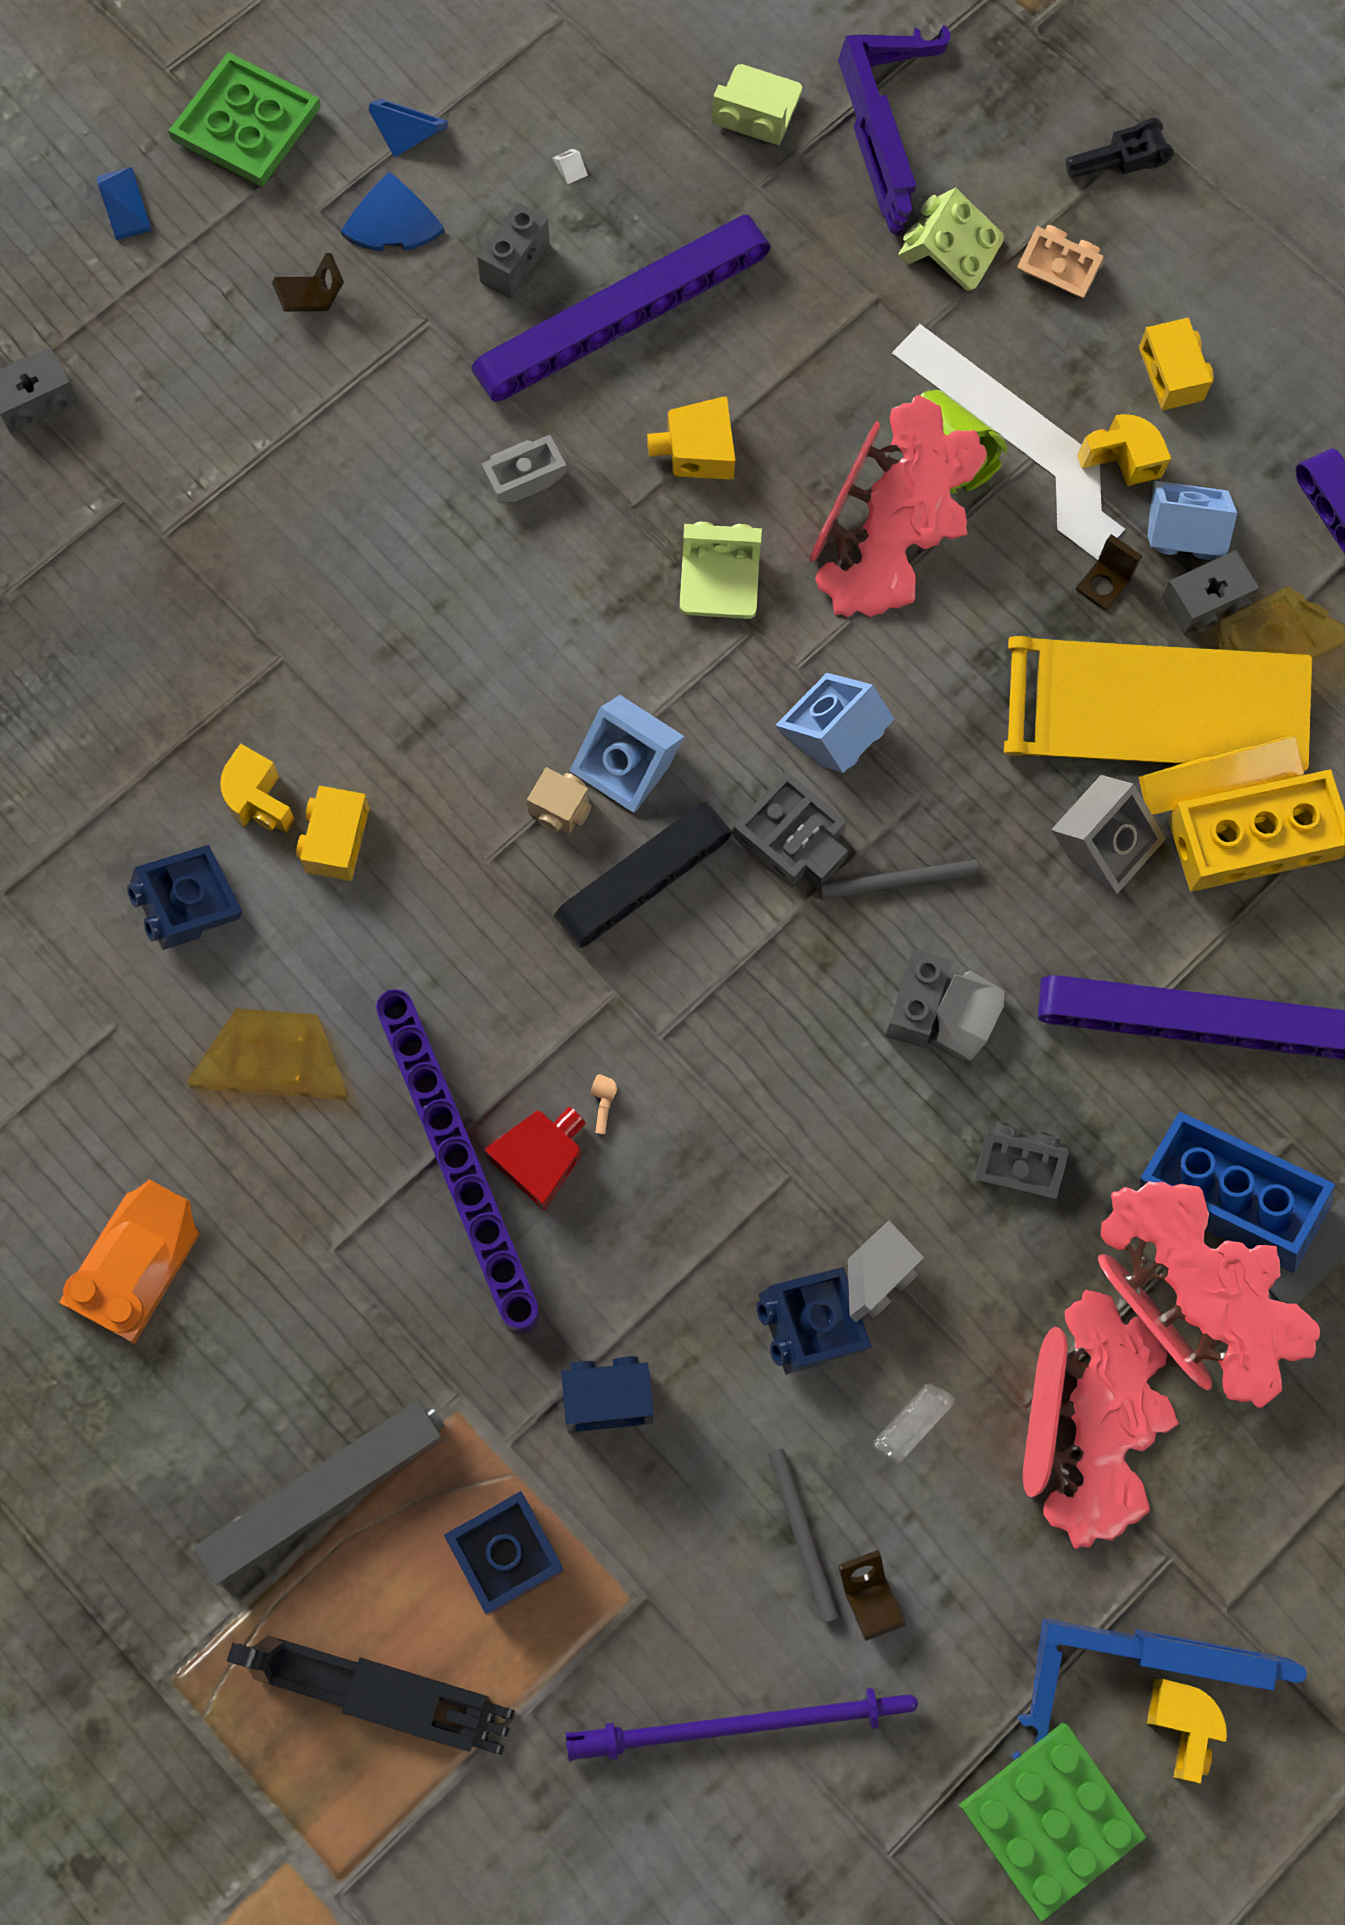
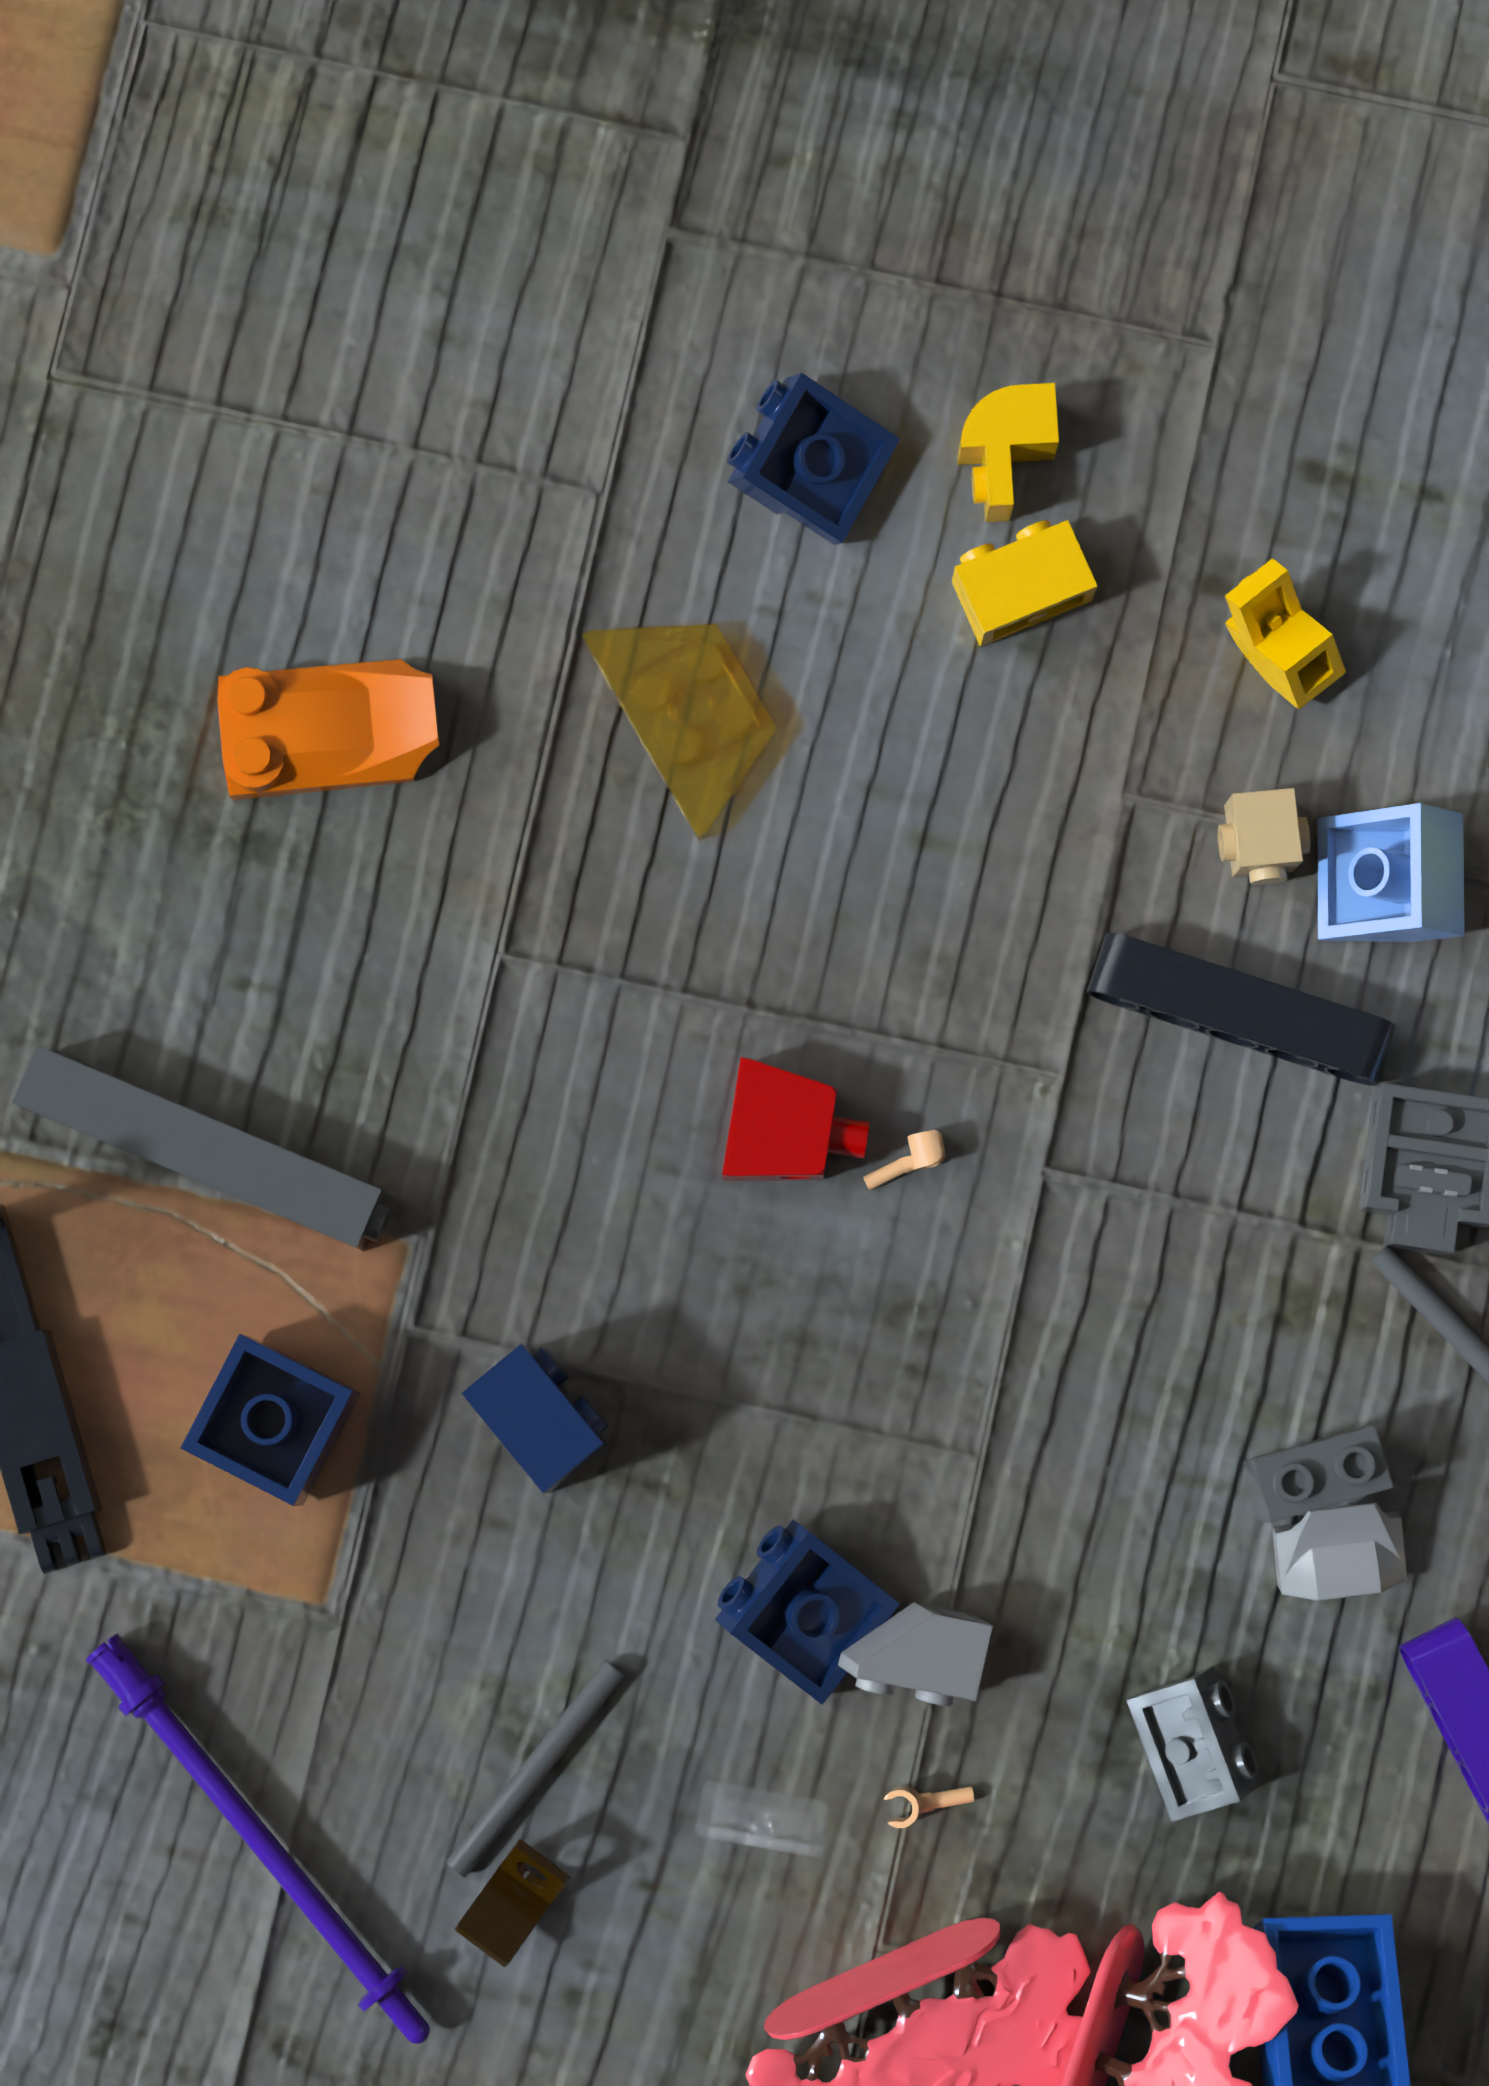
camera: 60 degrees right, 10 degrees up
dark purple beam [376,989,540,1334] -> none
none -> light nougat hand [884,1786,974,1828]
none -> yellow brick [1225,558,1346,710]

